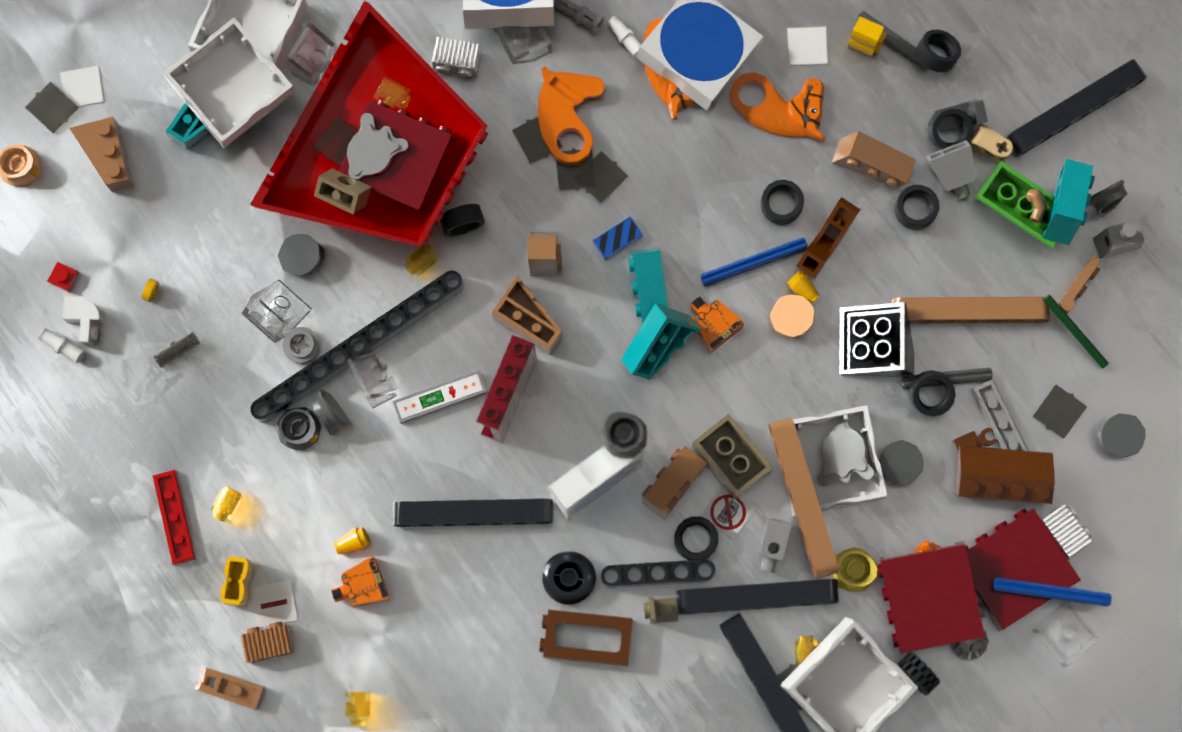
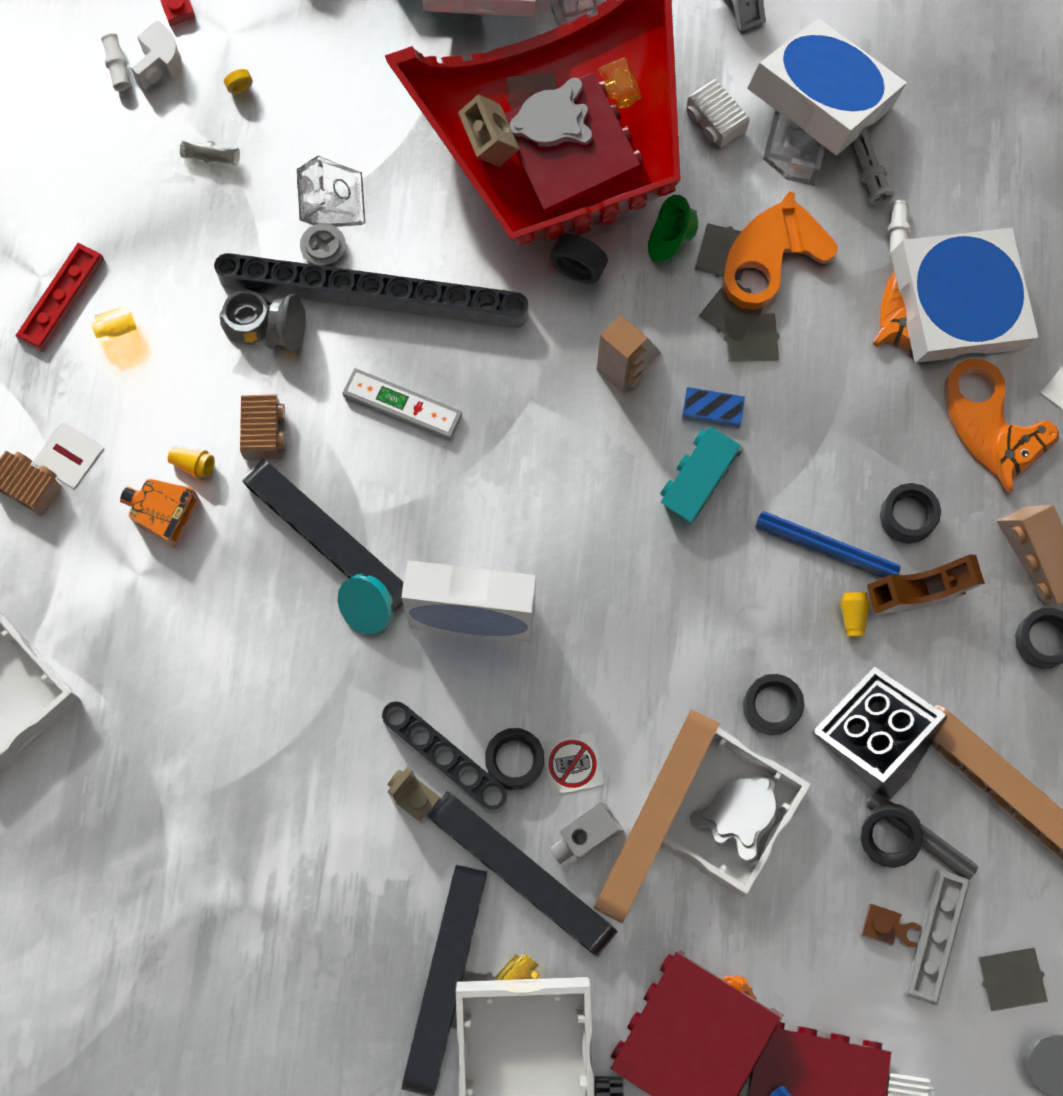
camera: 40 degrees right, 5 degrees down
yellow brick [221,556,253,607] -> none
dark grey hat [278,234,324,277] -> none
clear yellow brick [346,692,372,726] -> none
clear slope [347,352,398,409] -> none
clear yellow brick [404,244,438,276] -> none
dark red panel [476,335,537,444] -> none
medium nougat wedge [492,275,563,355] -> none
reddish brown piece [539,609,633,667] -> none
black hat [542,551,596,605] -> none
dark grey hat [601,412,647,458] -> none
teal wedge [621,303,702,380] -> none
medium nougat wedge [642,446,707,520] -> none
orange torso [690,296,745,354] -> none
dark tan brick [691,414,773,500] -> none
light nougat hat [770,295,814,338] -> none
light yellow hat [833,547,877,592] -> none
dark grey hat [879,440,924,485] -> none
reddish brown slope [954,445,1055,504] -> none
none -> medium nougat brick [240,394,285,460]
none -> teal tile [337,574,394,634]
none -> green piece [648,195,699,262]
none -> black tyre [743,674,805,735]

